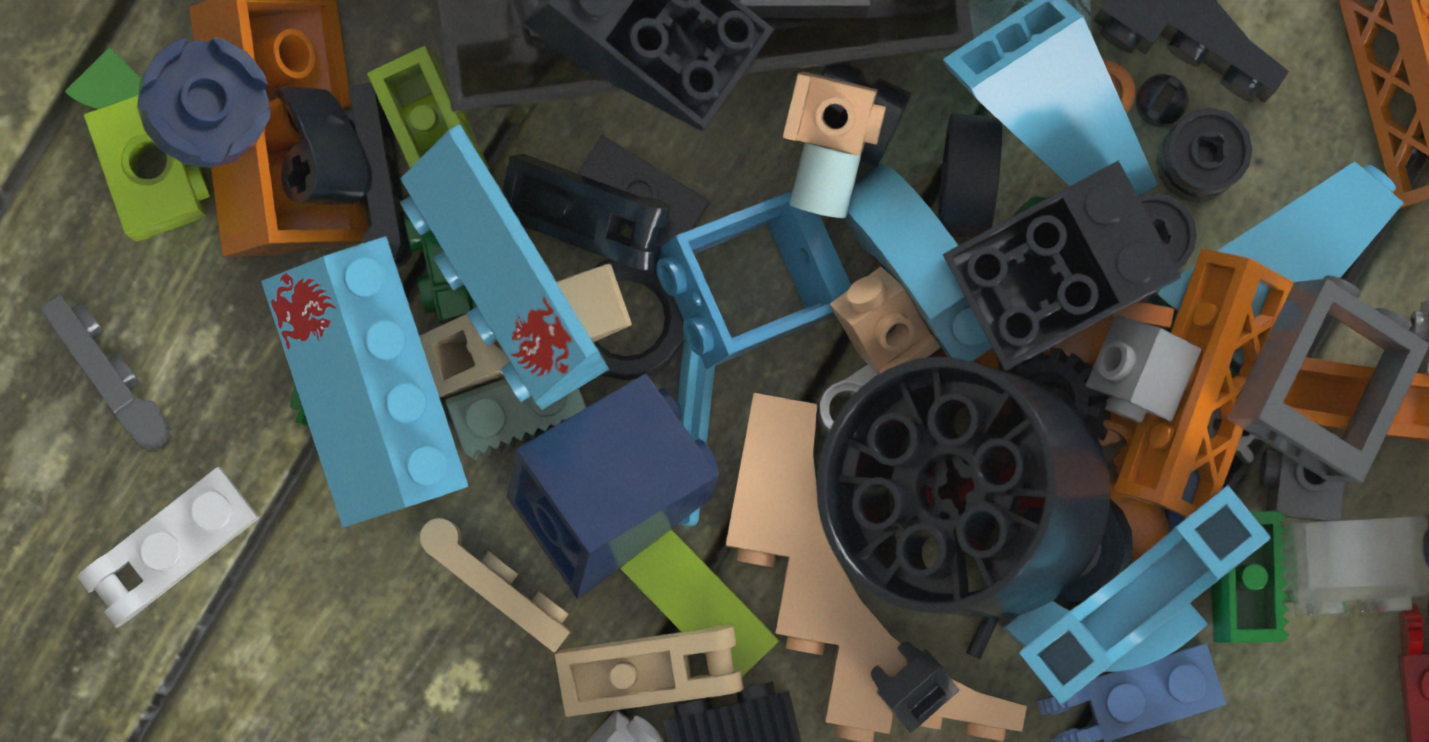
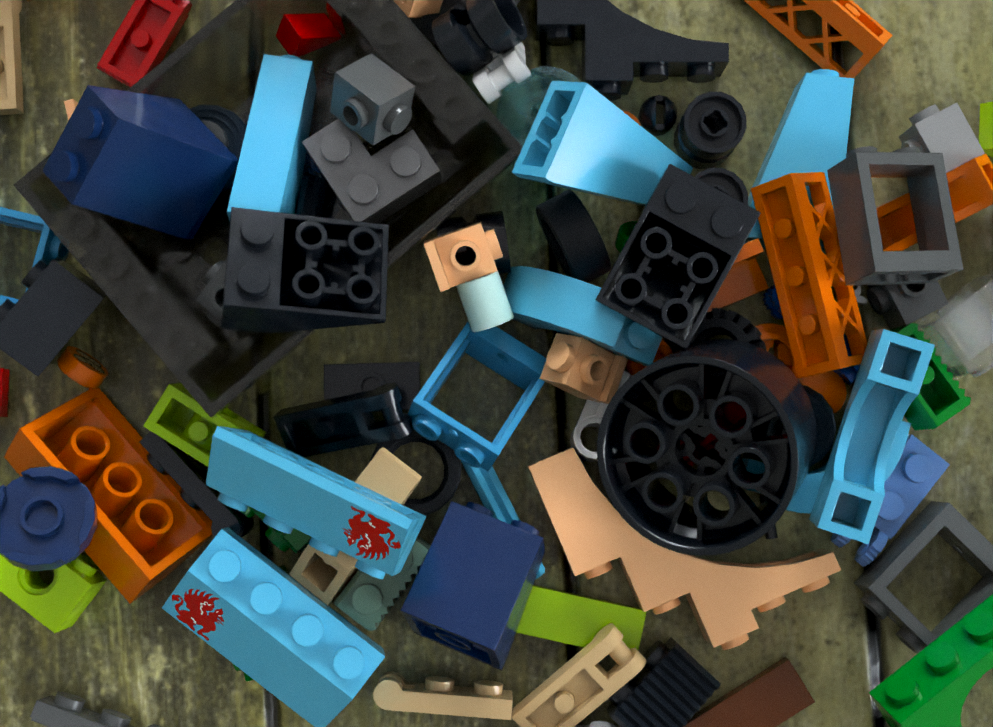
camera: 35 degrees left, 0 degrees up
black panel [274,86,368,205] -> none
black tile [871,642,960,733] -> none
light grey brick [1086,314,1202,423] -> none

